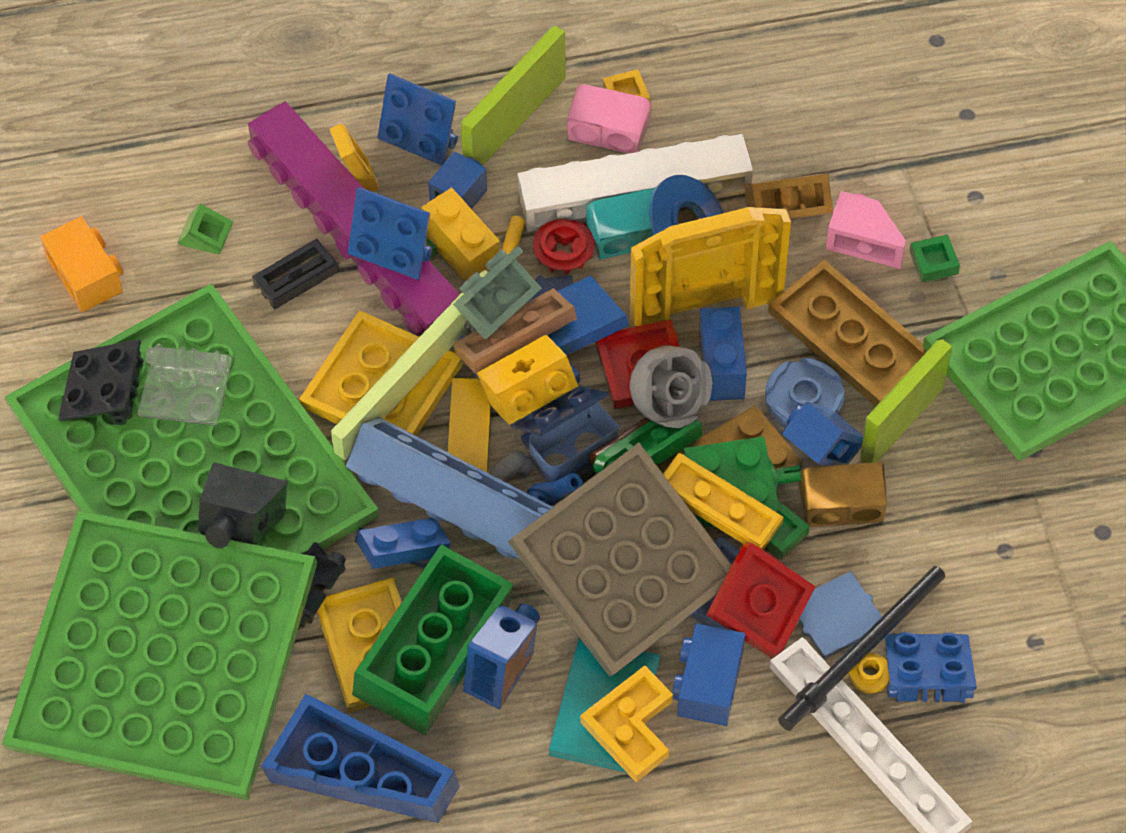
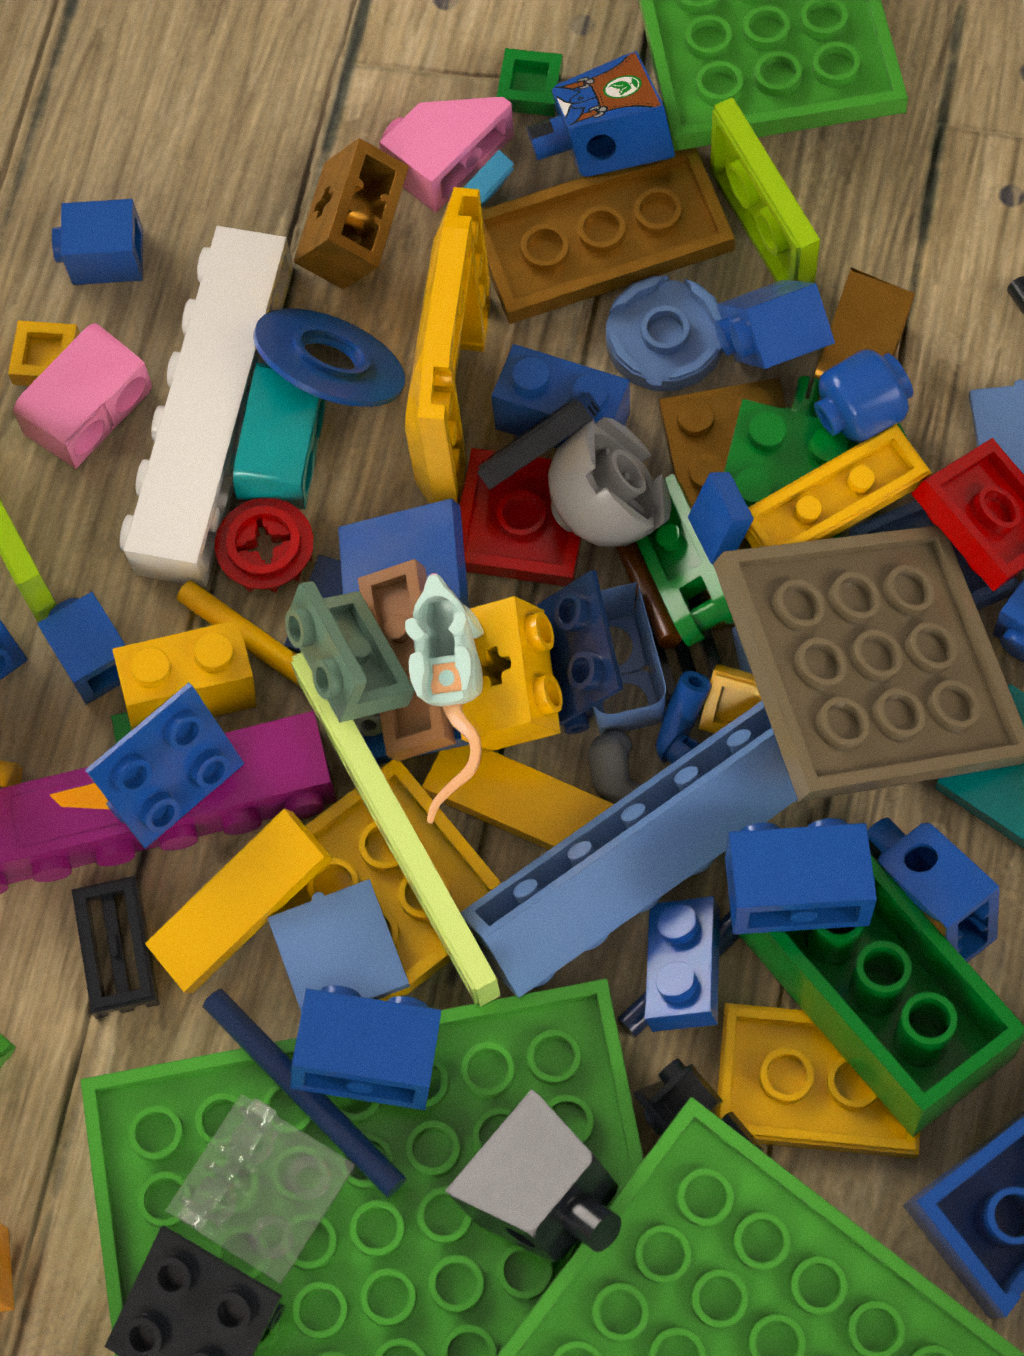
camera: 60 degrees left, 10 degrees up
none -> blue brick [52,199,143,285]
none -> yellow tile [145,809,332,993]
none -> dark blue bar [202,988,407,1198]
none -> medium blue piece [267,879,410,1012]
none -> blue brick [290,985,442,1110]
none -> light aqua animal [405,573,484,823]
none -> dark azure tile [463,150,514,208]
none -> black tile [477,391,601,490]
none -> blue torso [526,51,675,177]
none -> blue tile [688,472,754,564]
none -> blue brick [725,818,877,935]
none -> blue head [814,349,914,444]

